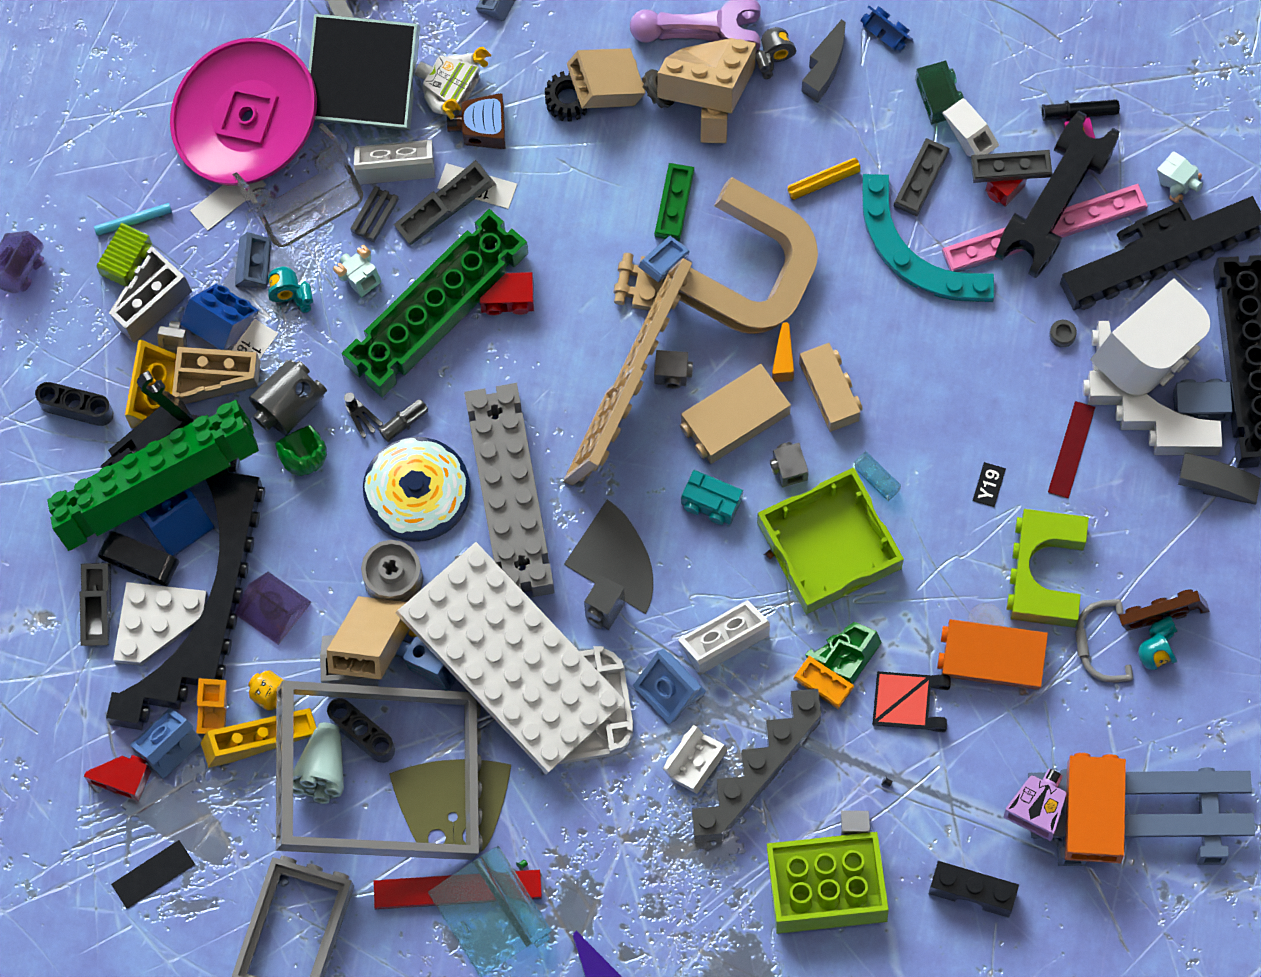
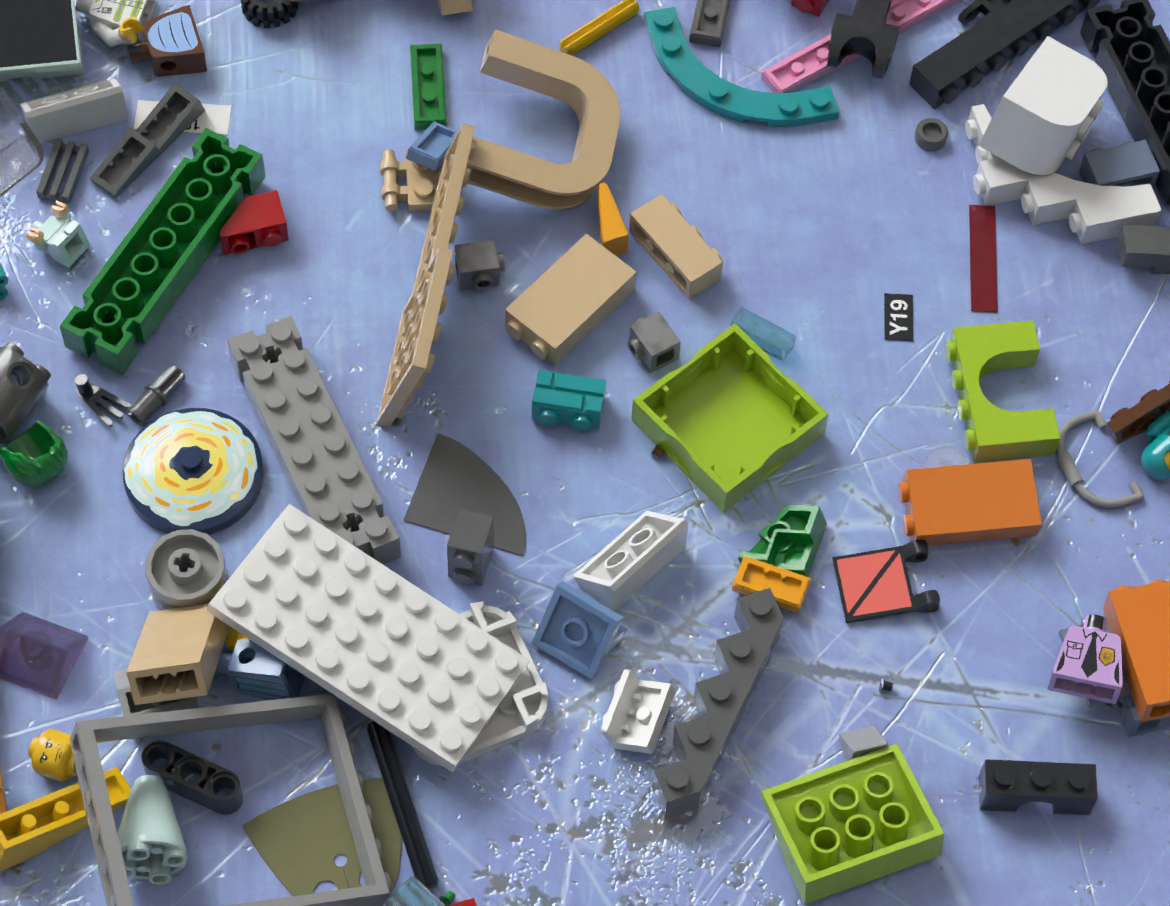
camera: 20 degrees left, 10 degrees down
none -> black axle [367,721,438,891]

